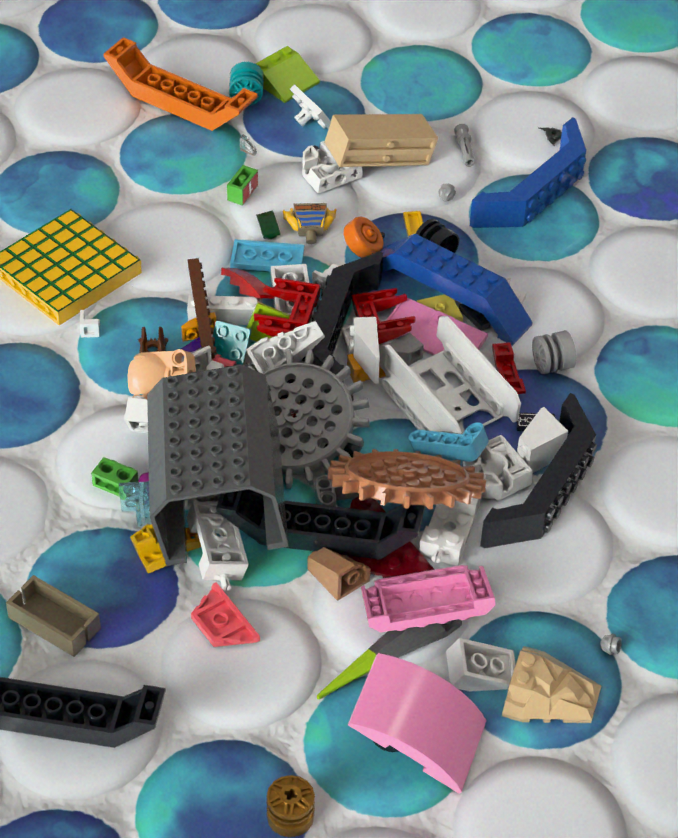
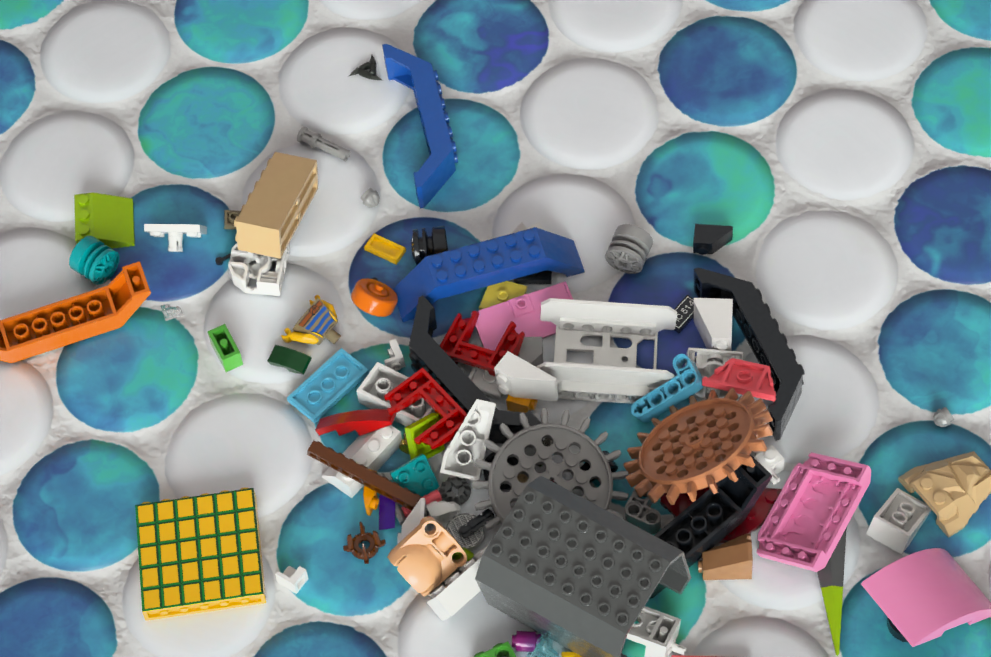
camera: 45 degrees left, 10 degrees up
red slope [492,342,526,394] -> none
none -> black slope [693,224,733,255]
none -> coral wing [702,358,776,402]

